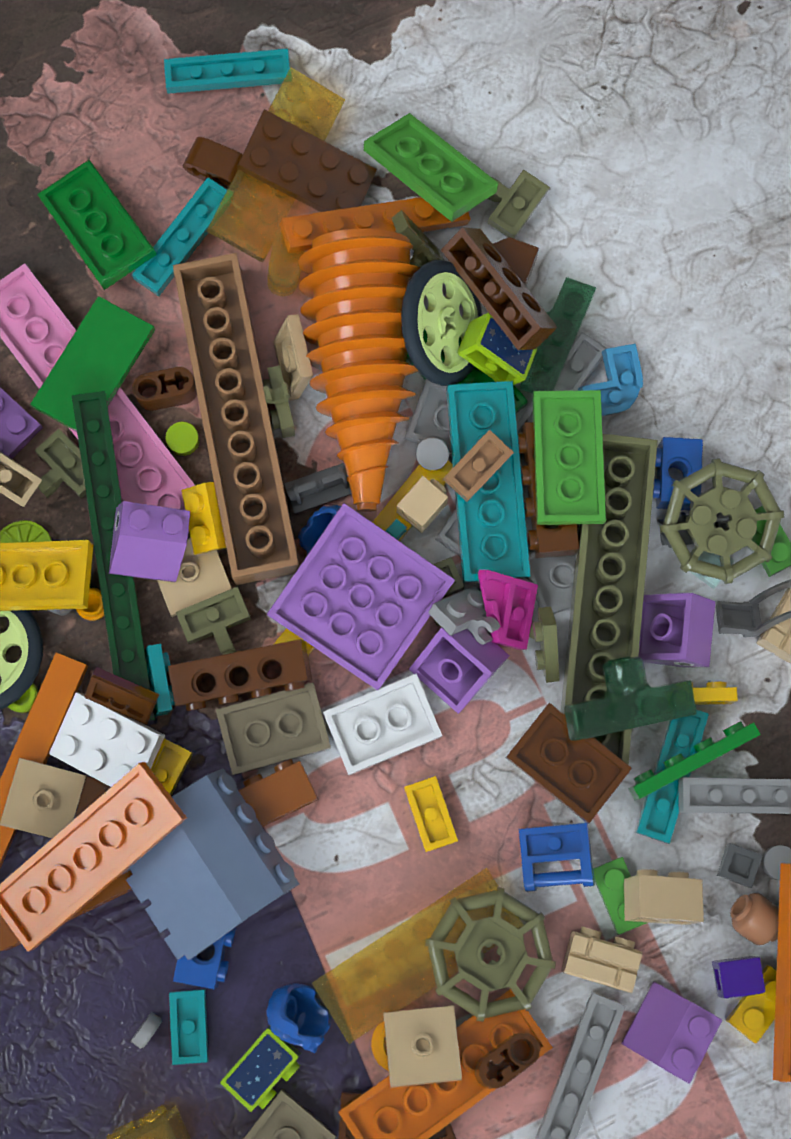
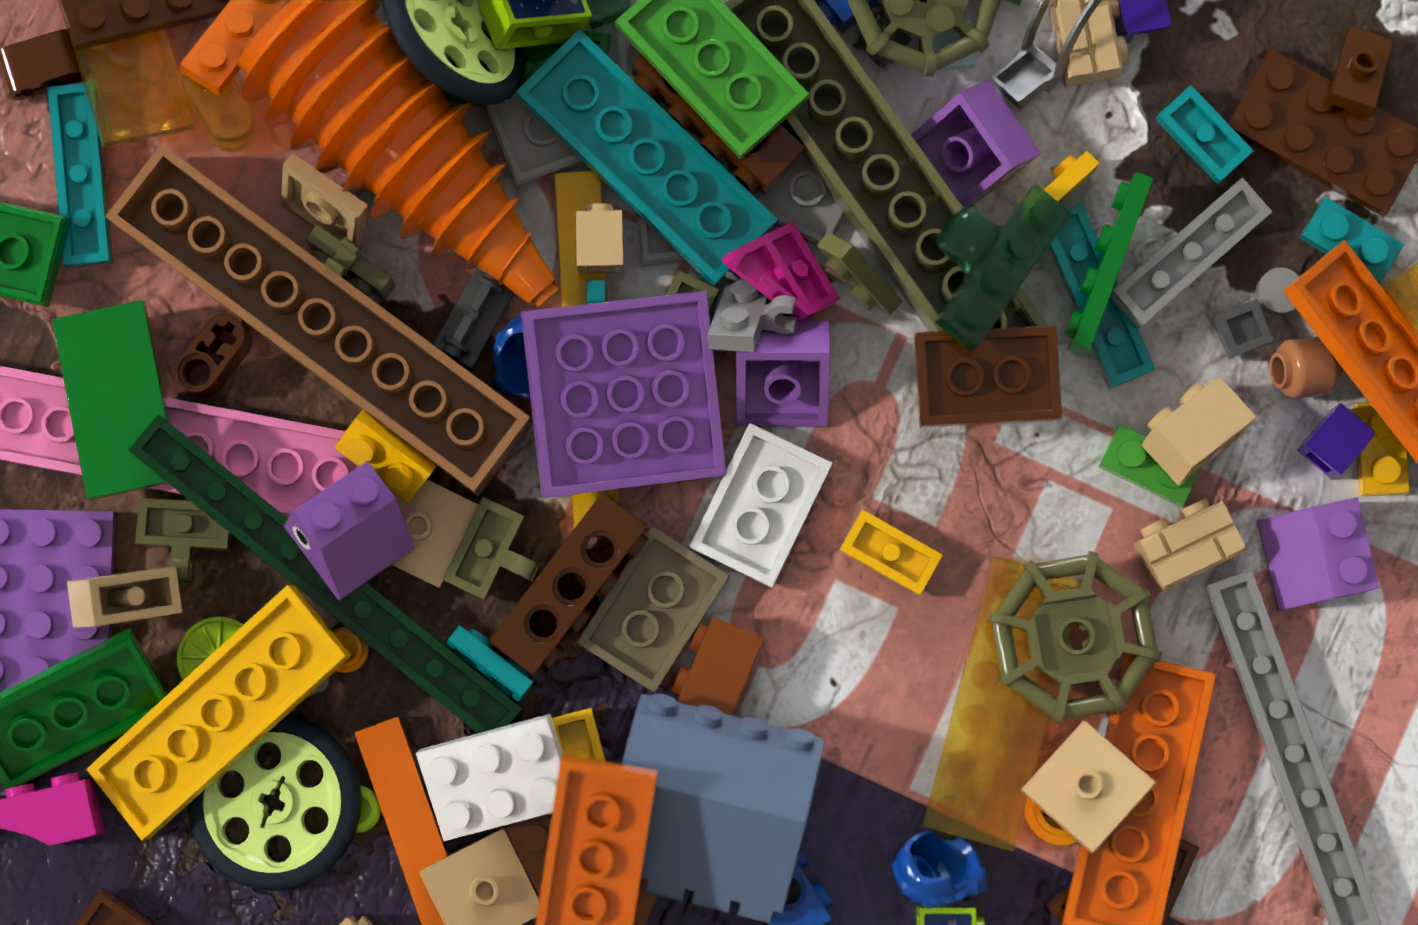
camera: 40 degrees left, 5 degrees up
reddish brown plate [84,667,160,725] -> none
lime tile [166,422,199,456] -> none
light grey tile [416,436,450,470] -> none
medium nougat plate [443,430,514,502] -> none
reddish brown beam [475,1033,540,1088] -> none
blue plate [519,823,595,892] -> none

